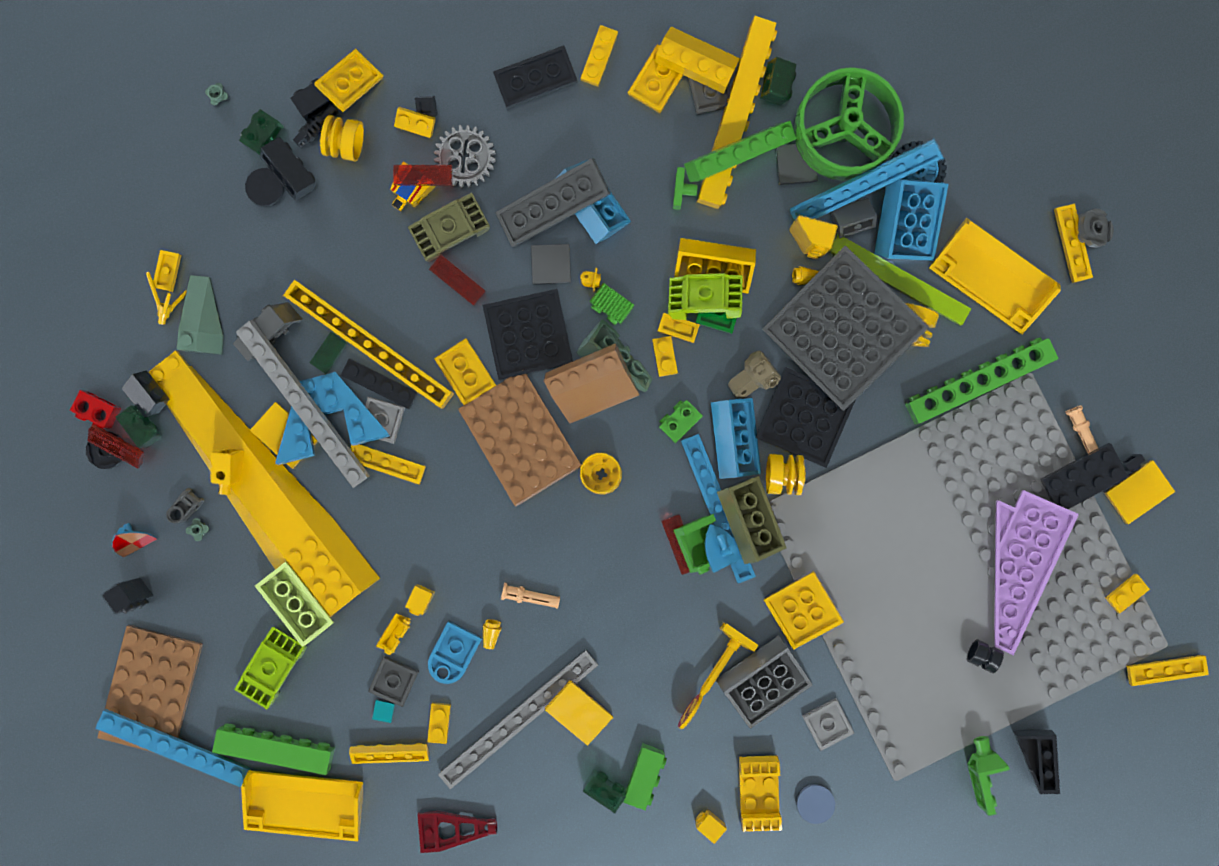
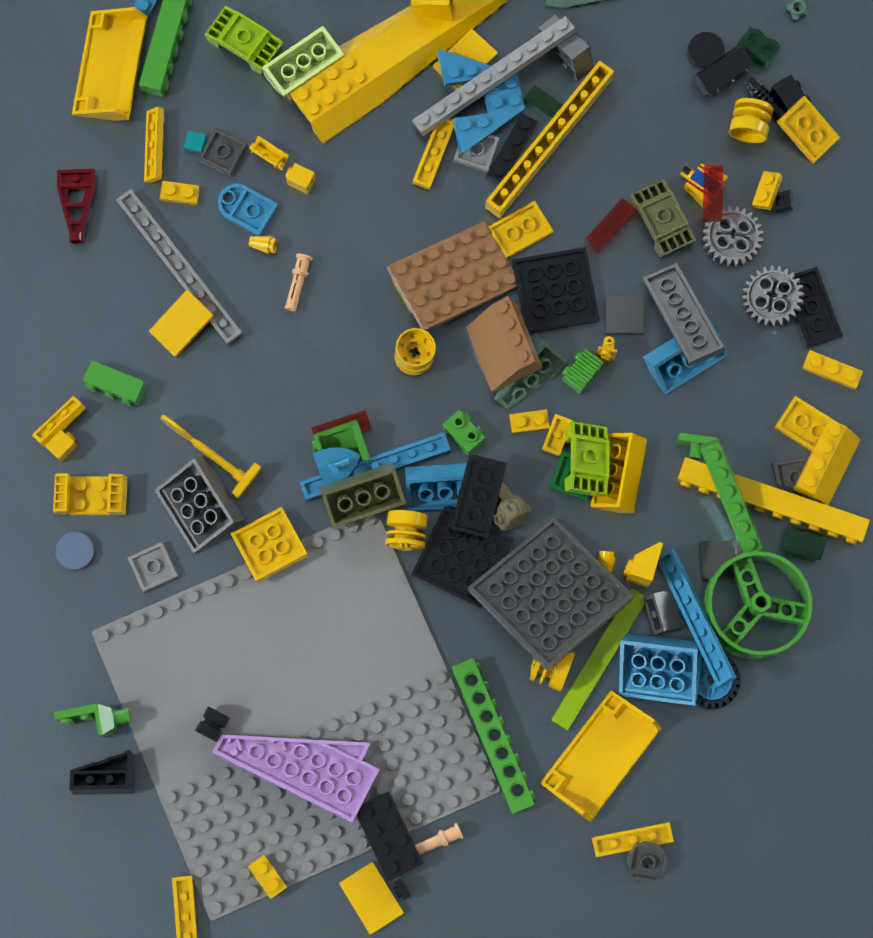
camera: 90 degrees right, 10 degrees down
clear green brick [583,770,626,813] -> none
none -> yellow plate [32,396,86,447]
none -> black plate [450,453,507,538]
none -> light grey gear [742,265,805,327]

